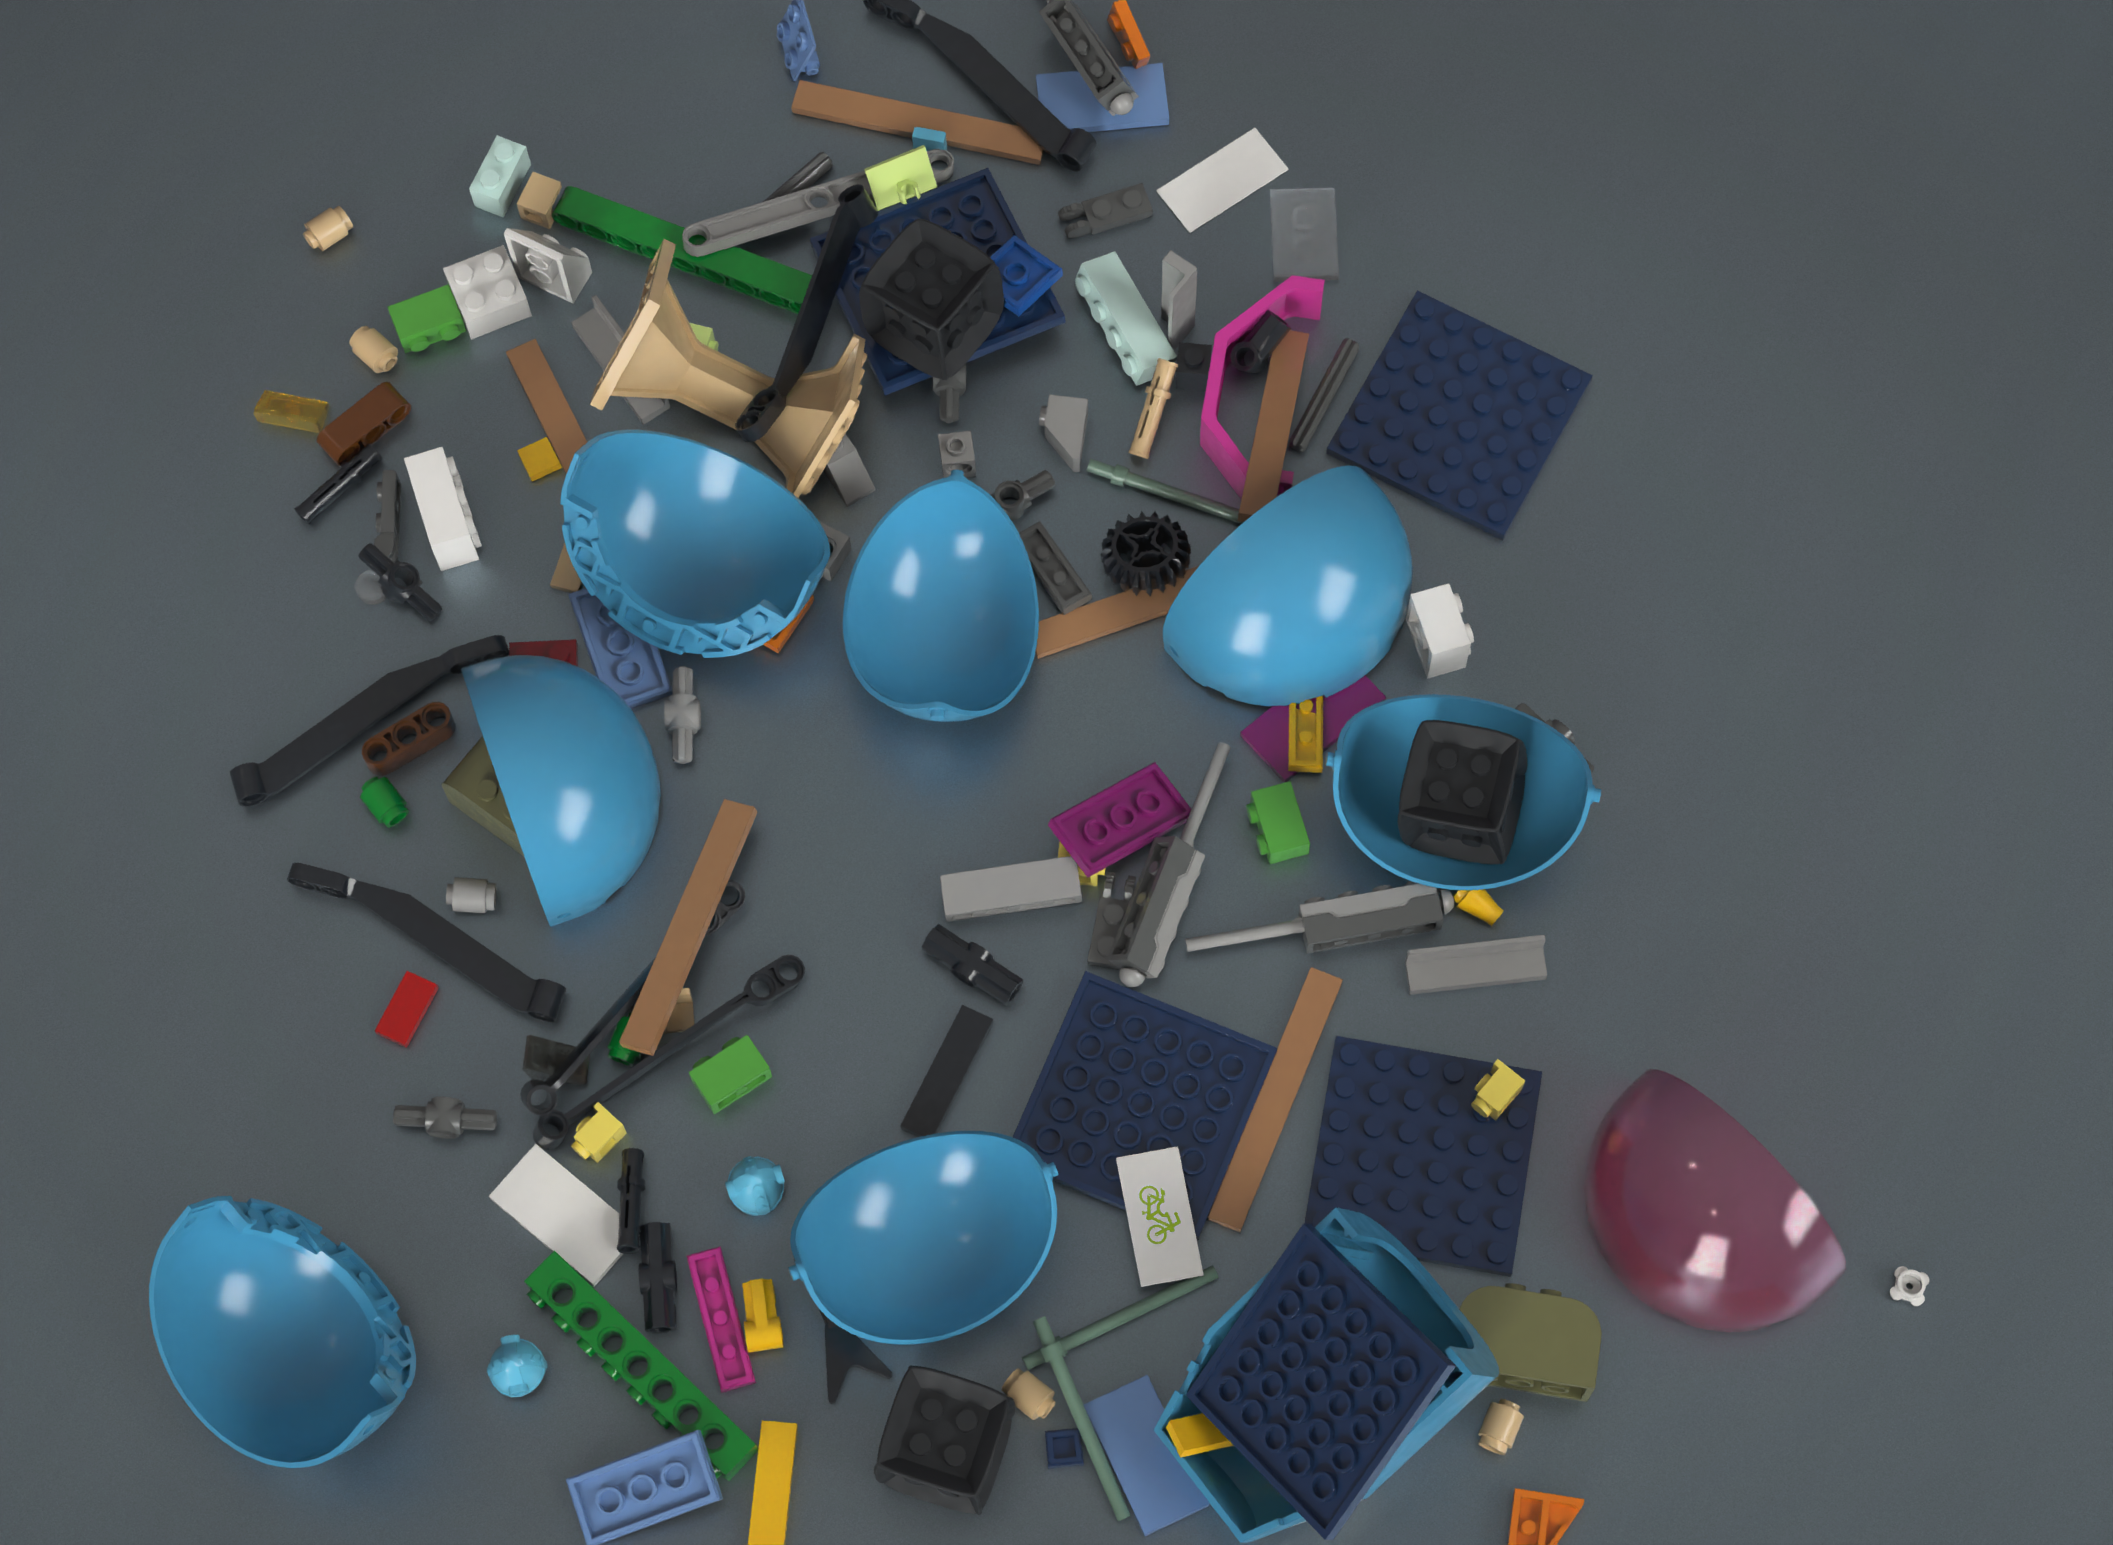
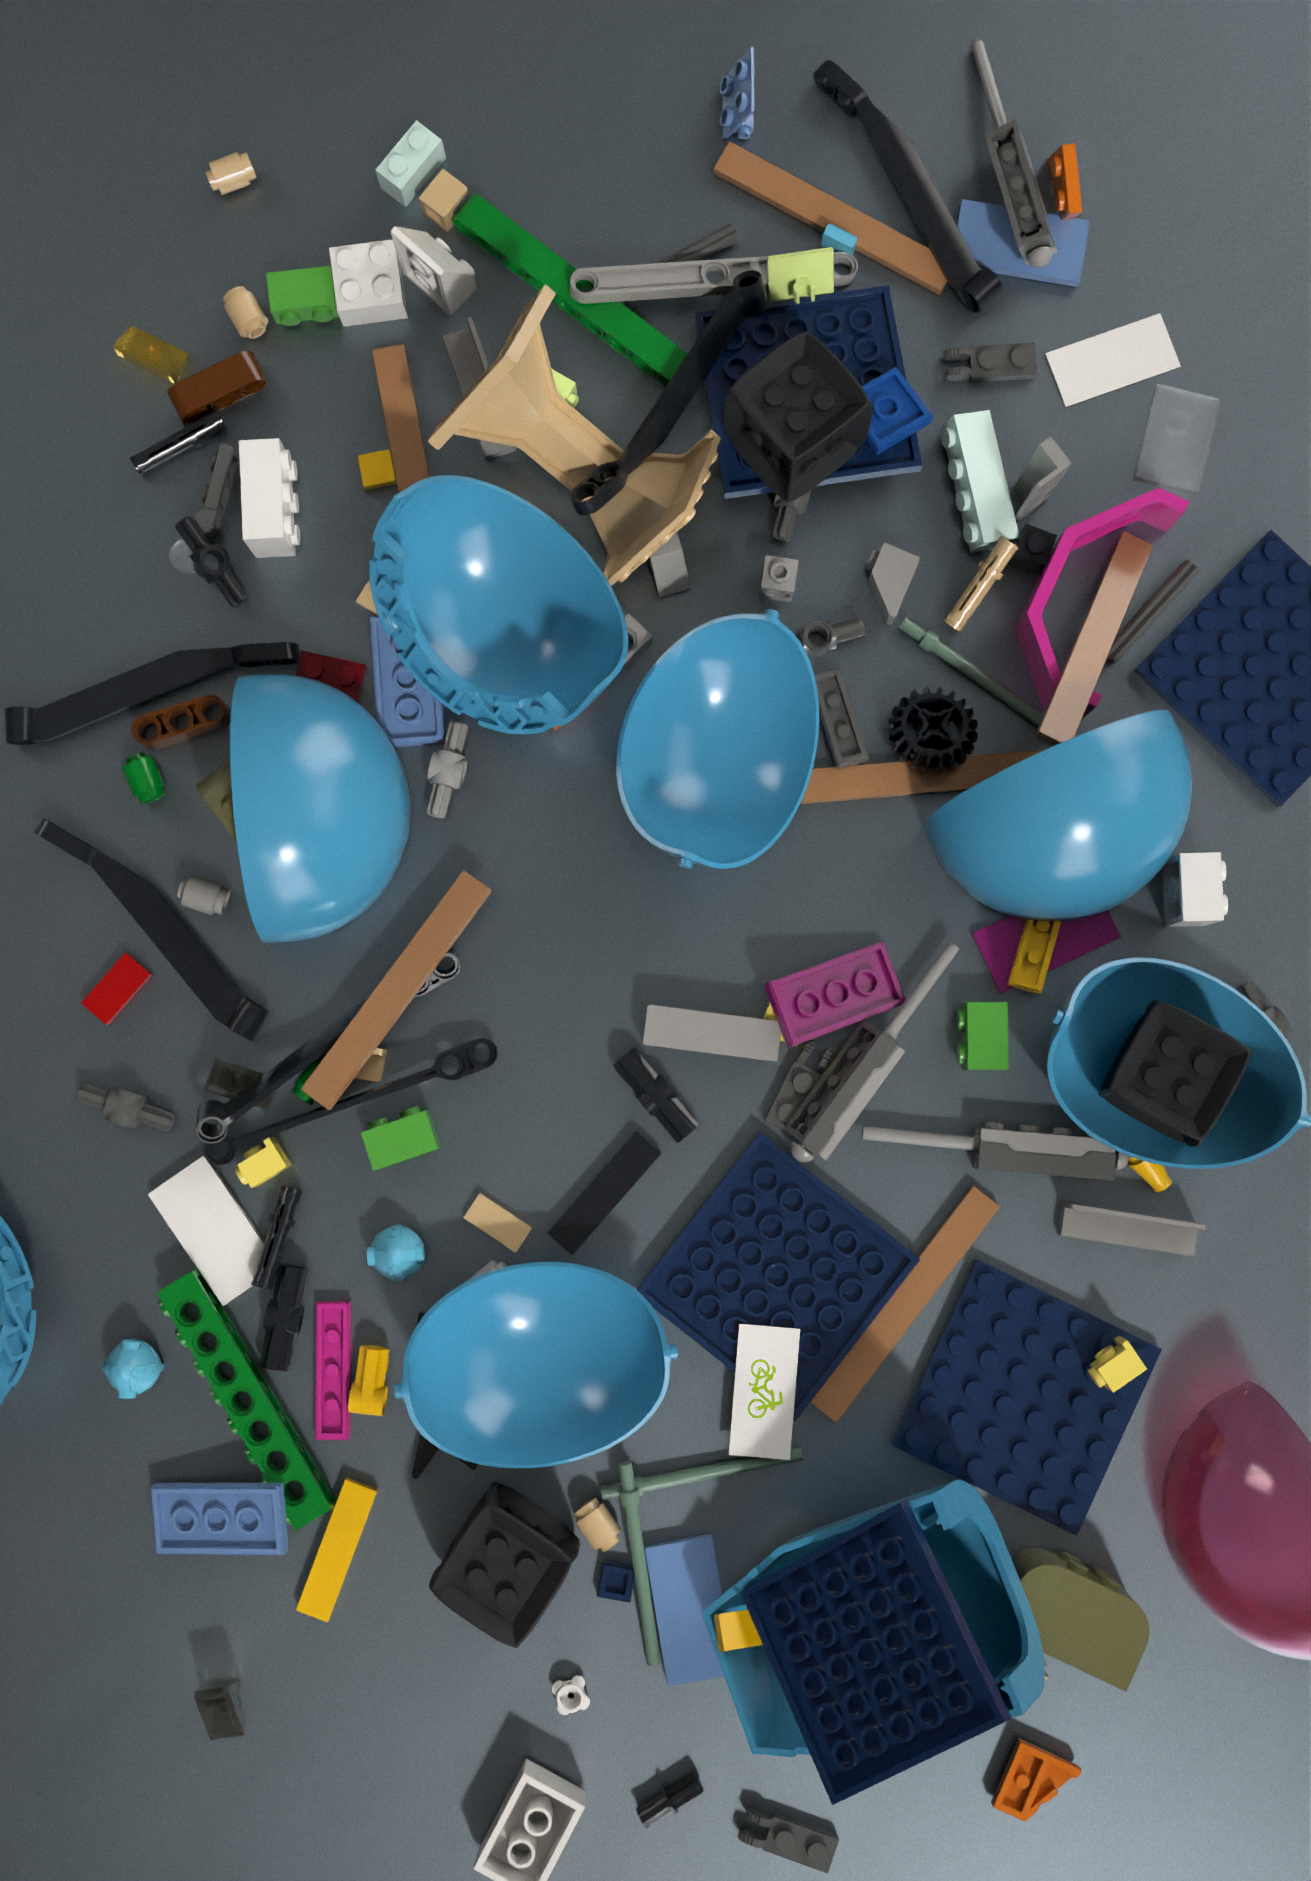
camera: 10 degrees right, 15 degrees up
black piece [1230,310,1291,374] -> none
none -> tan piece [463,1193,533,1253]

